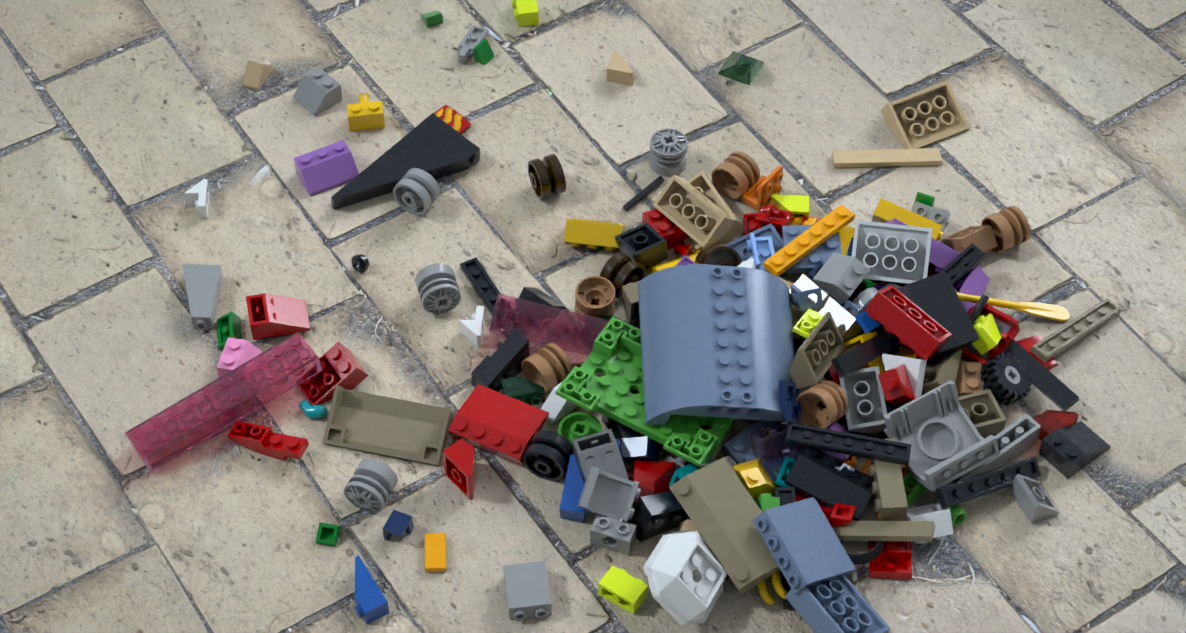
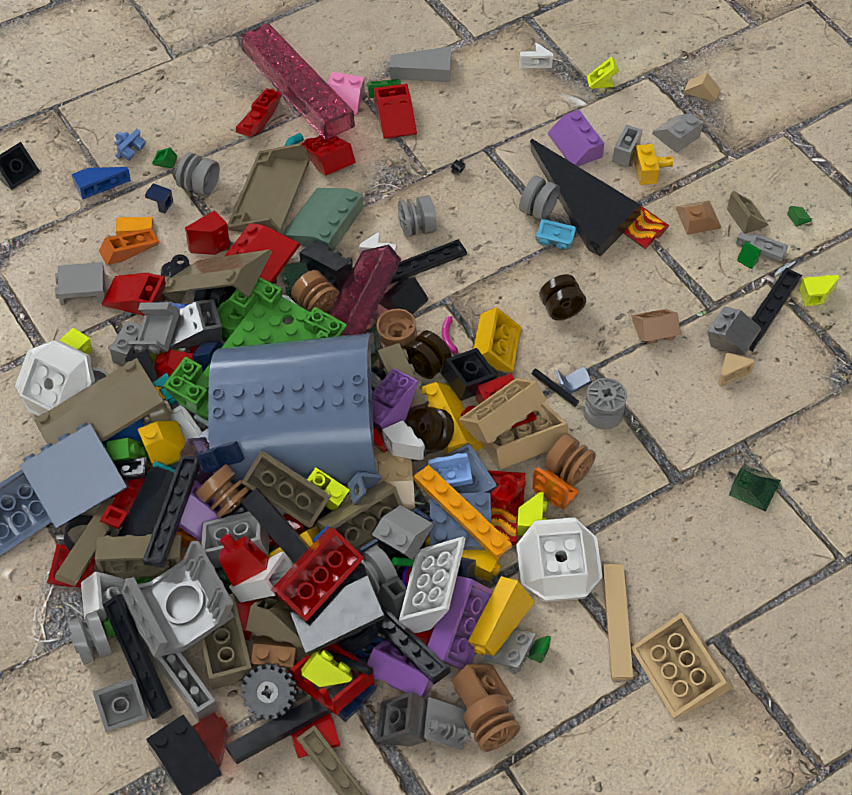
camera: 90 degrees right, 5 degrees up
yellow piece [956,292,1070,322] -> none
none -> light grey wheel [68,611,112,665]
none -> orange slope [99,228,159,265]
none -> red slope [101,272,166,316]
none -> medium blue hips [115,129,146,161]
none -> black plate [161,254,190,278]
none -> dark tan slope [162,249,272,303]
none -> sand green slope [283,188,363,252]
none -> flat silver slope [377,692,428,746]
none -> light grey hinge [424,697,471,750]
none -> dark pink piece [441,316,458,354]
none -> white piece [516,517,603,602]
none -> medium azure bracket [536,219,576,250]
none -> bracket [555,366,592,394]
none -> neon yellow slope [587,57,619,89]
none -> light grey brick [612,125,642,167]
none -> medium nougat slope [631,309,681,344]
none -> medium nougat slope [676,200,721,235]
none -> flat silver slope [707,306,761,355]
none -> dark tan slope [727,191,769,234]
none -> black tile [748,268,802,352]

